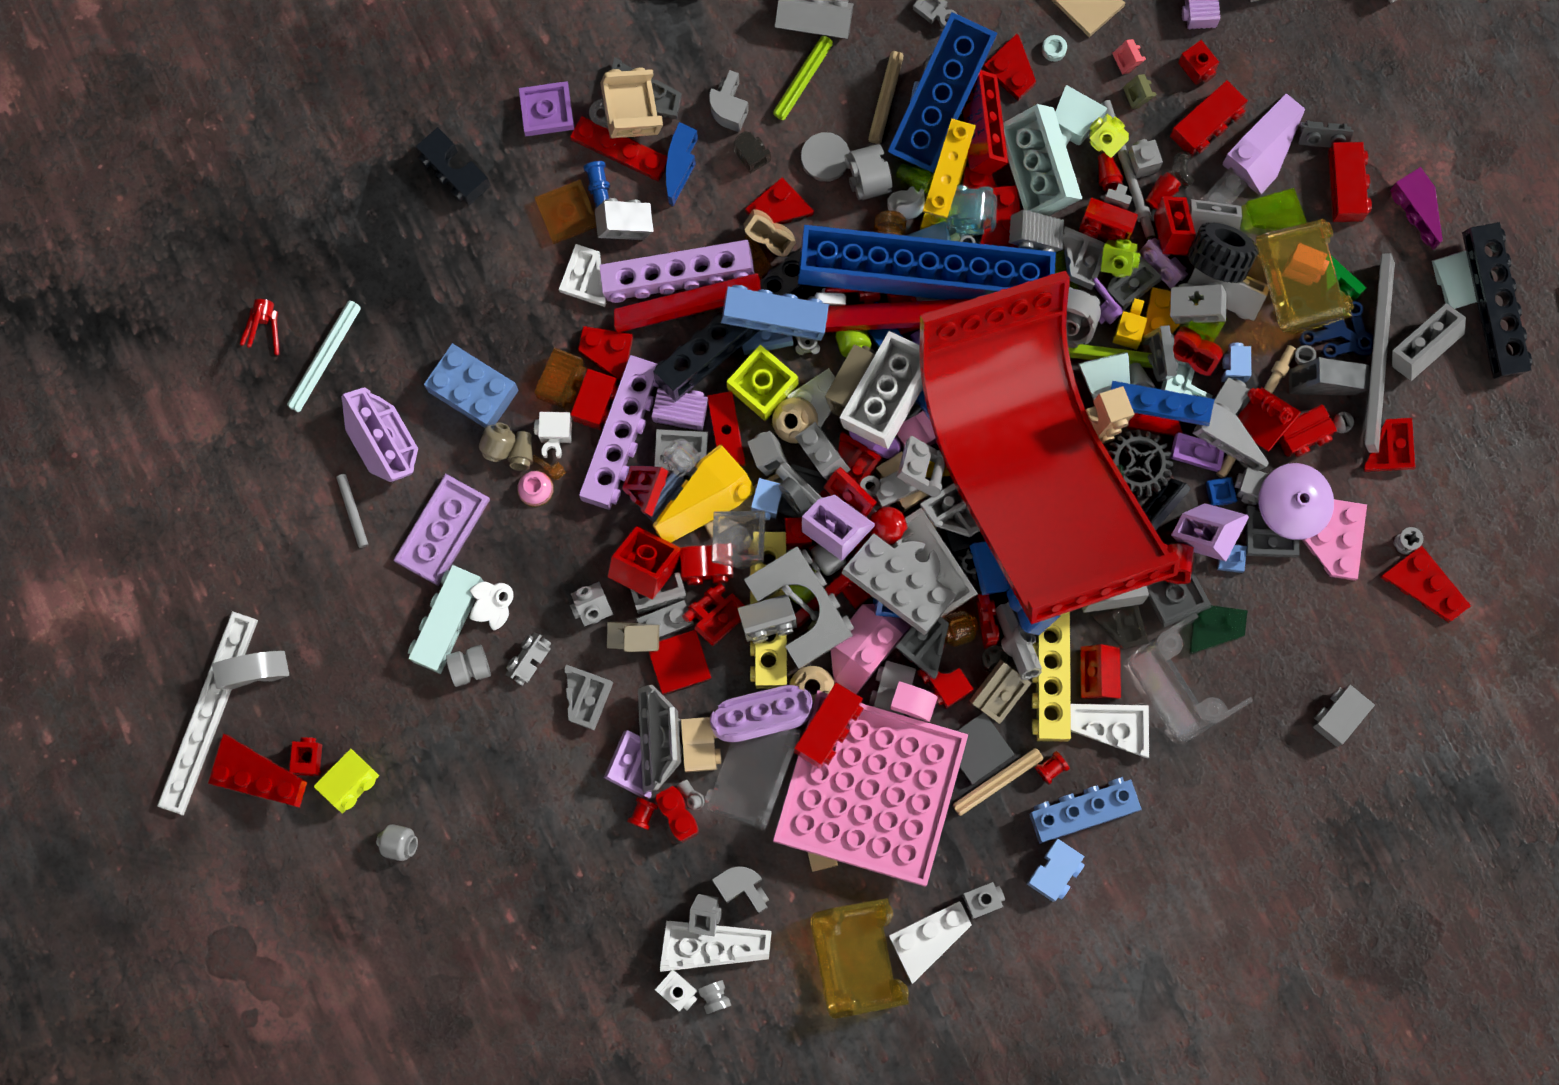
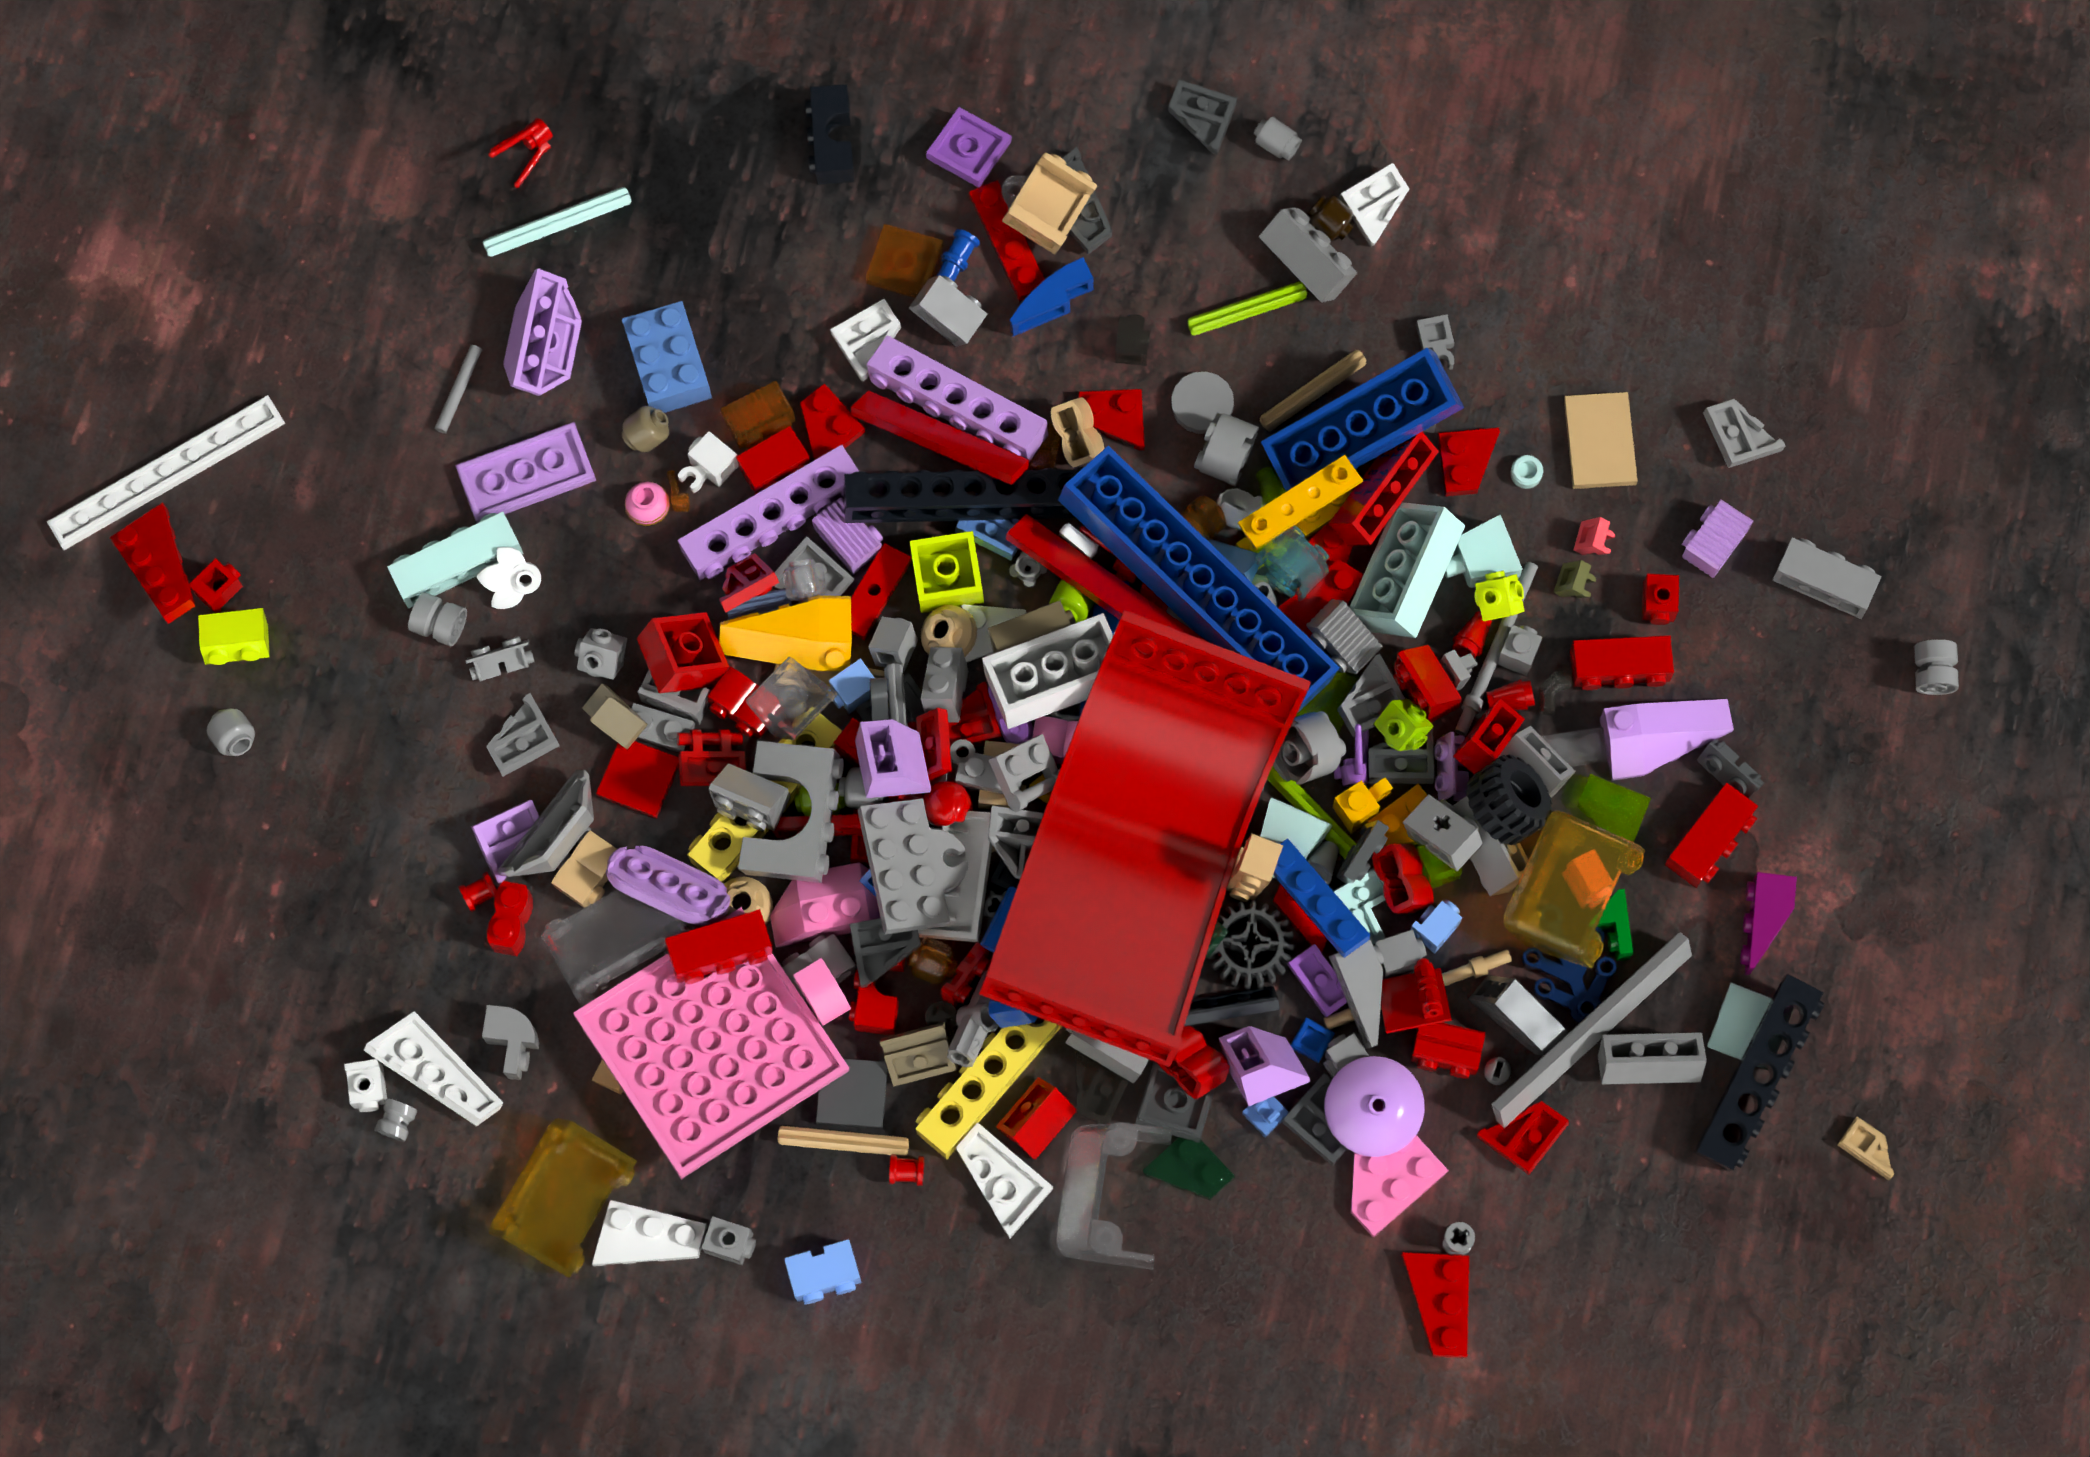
camera: 40 degrees right, 5 degrees down
light grey brick [212,651,290,689] -> none
dark tan cone [508,431,533,471] -> none
light grey arm [677,780,705,810] -> none
light grey brick [689,894,721,937] -> none
light grey brick [710,70,749,133] -> none
medium blue brick [721,285,829,341] -> none
light grey hinge [782,585,819,621] -> none
medium blue brick [1029,777,1142,844] -> none
light grey hinge [1295,345,1316,365] -> none
light grey brick [1313,685,1375,747] -> none

